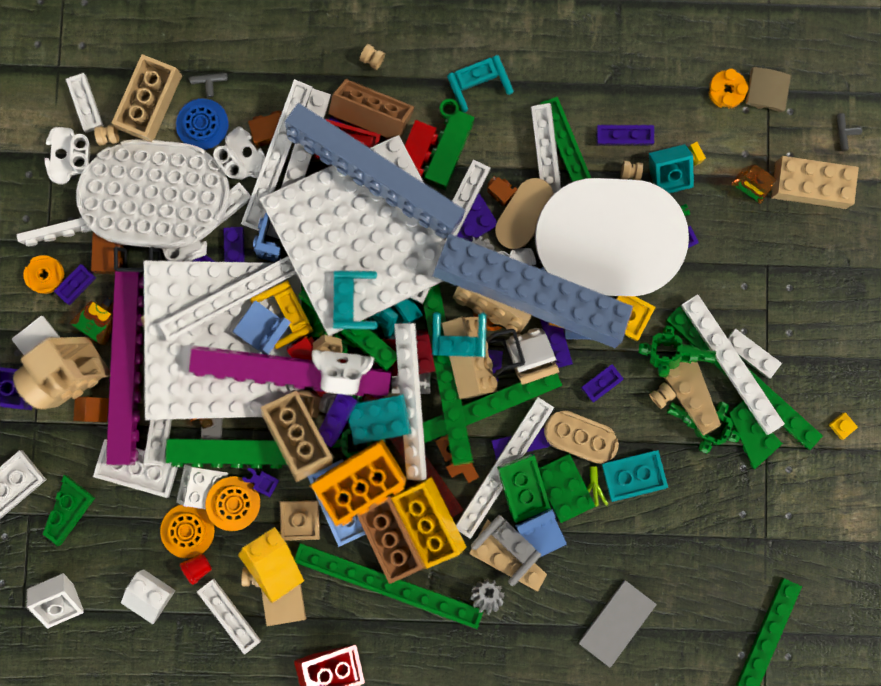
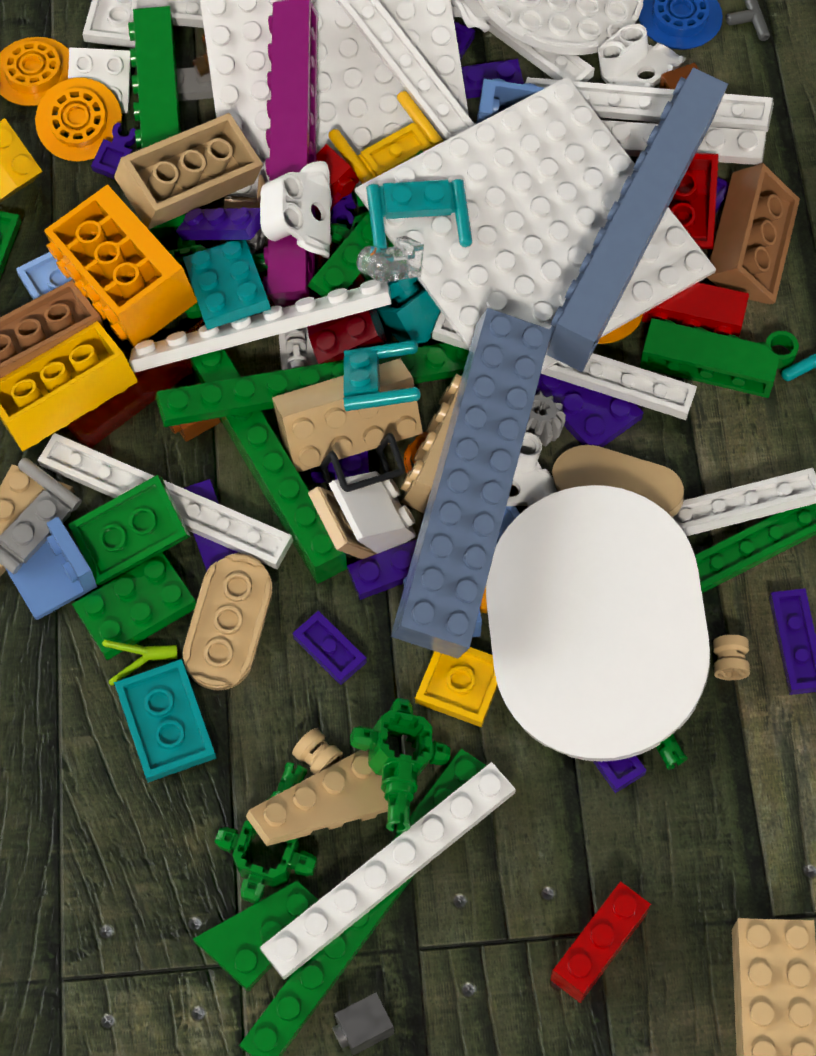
camera: 85 degrees right, 20 degrees down
medium blue bracket [233,301,291,354] -> none
tan tile [280,500,320,541] -> none
tan plate [312,335,343,362] -> none
dark orange piece [446,463,479,483] -> none
dark orange brick [487,176,518,207] -> none
teal slope [649,144,694,193] -> none
yellow plate [688,142,706,166] -> none
white plate [727,329,782,379] -> none
clear orange torso [732,164,777,204] -> none
none -> flat silver brick [332,993,394,1055]
none -> clear leg [356,236,424,282]
none -> red brick [550,881,651,1003]

